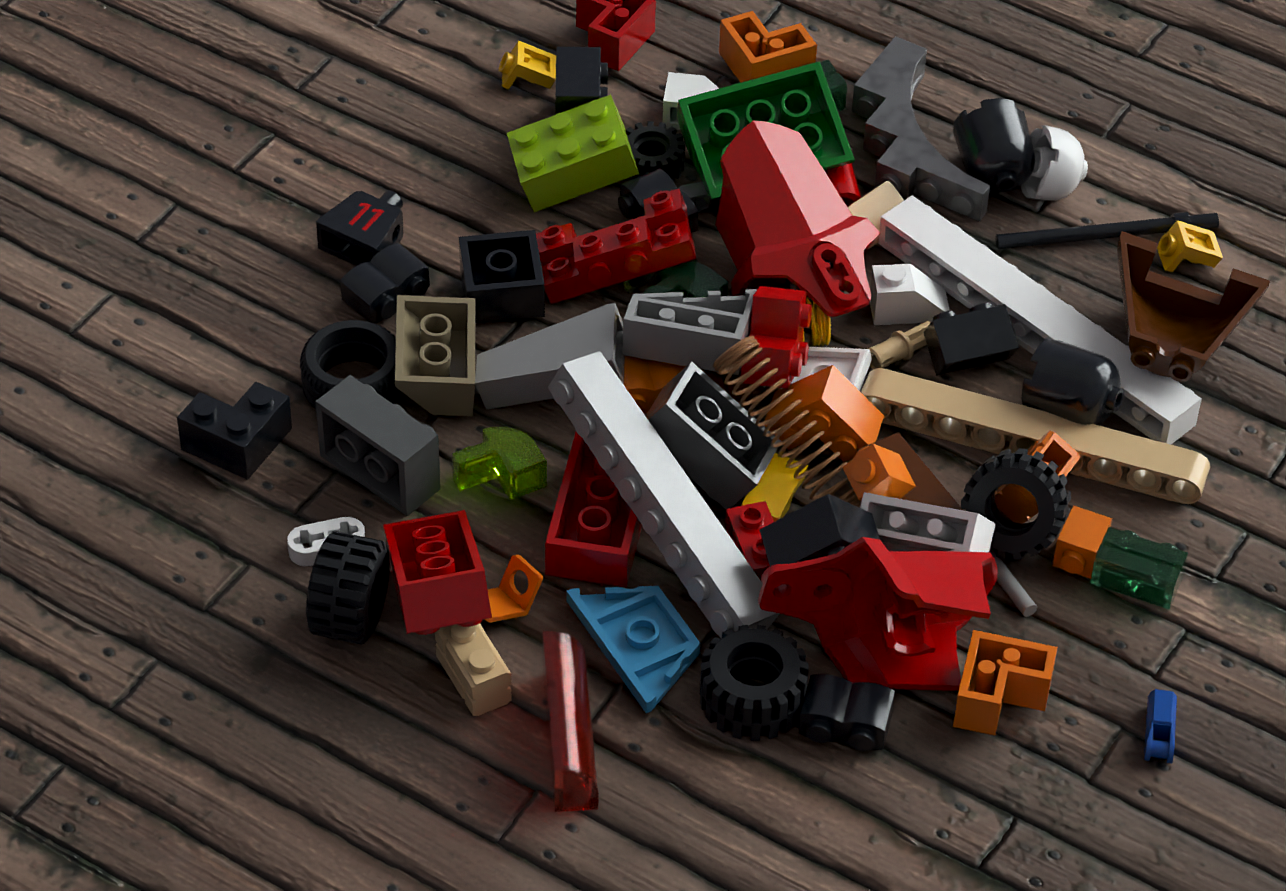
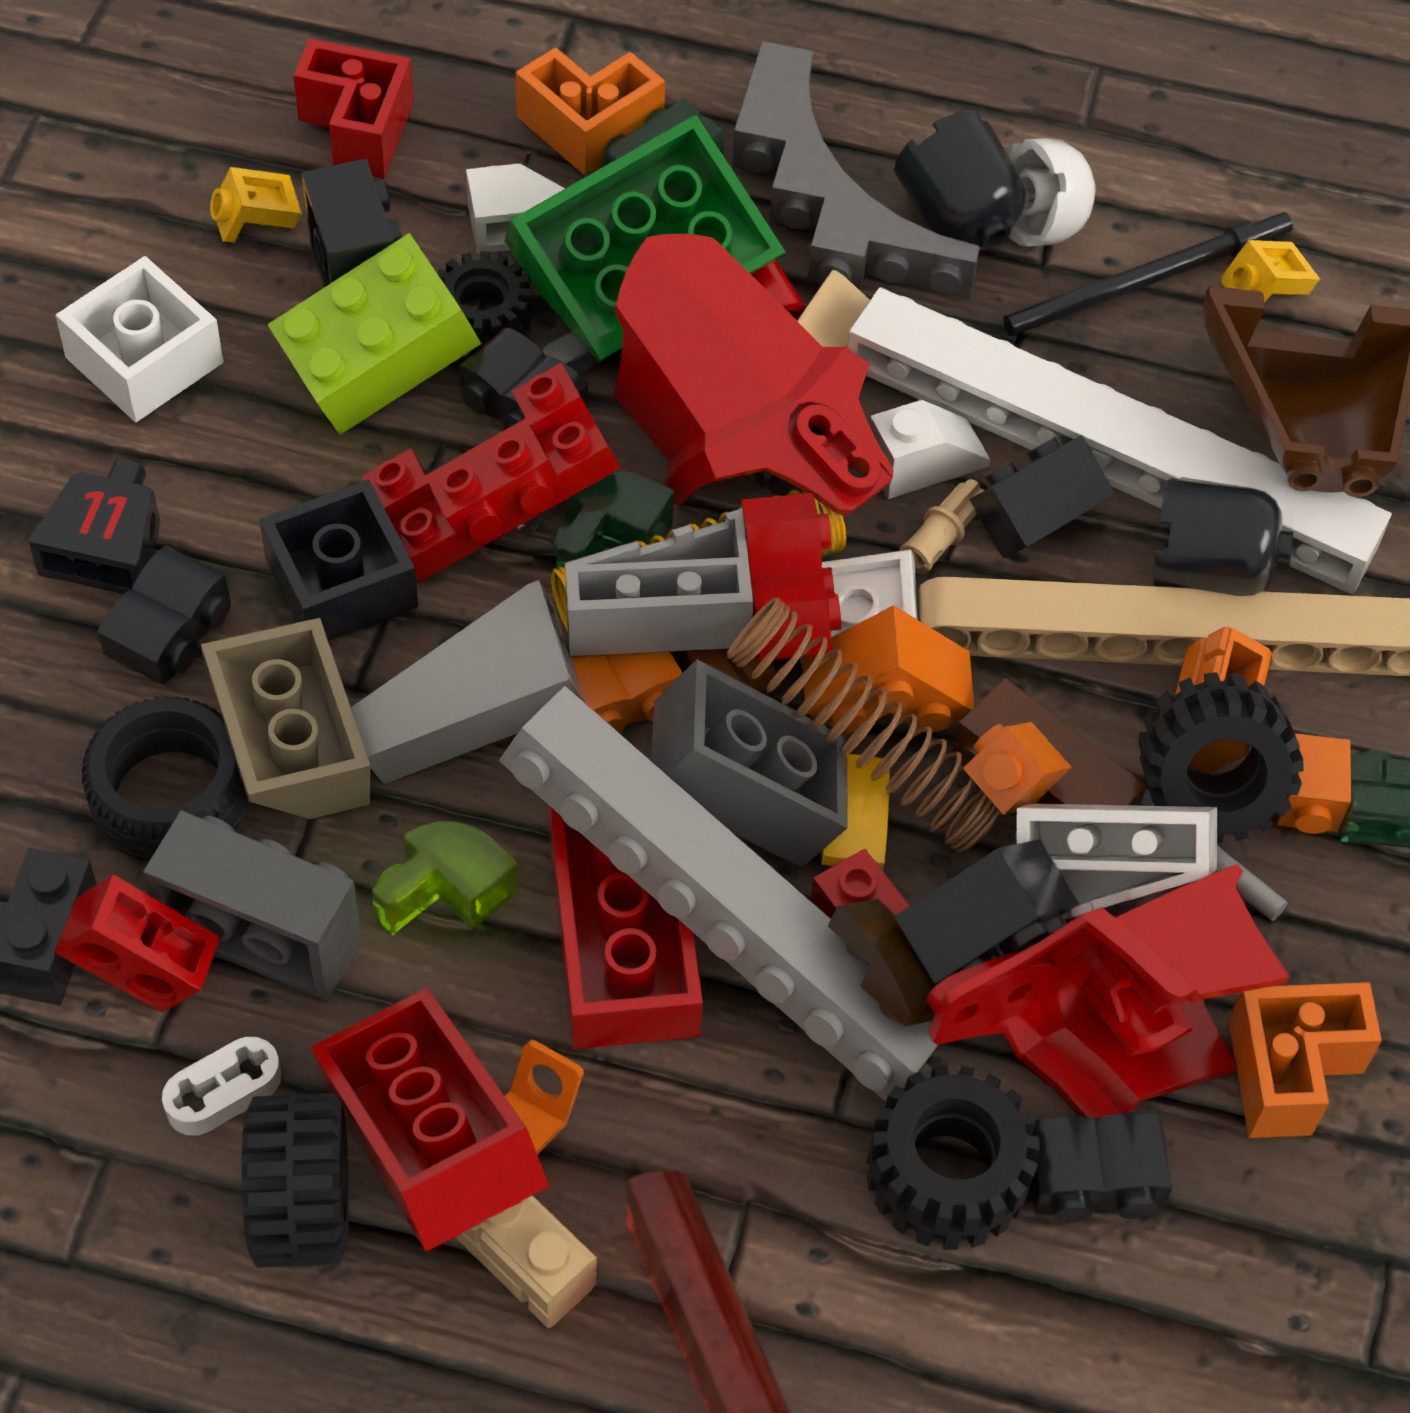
camera: 20 degrees left, 10 degrees up
dark azure wing [566,586,701,713] -> none
none -> red brick [54,874,220,1013]
none -> white brick [56,256,224,423]
none -> dark brown slope [828,899,940,1027]

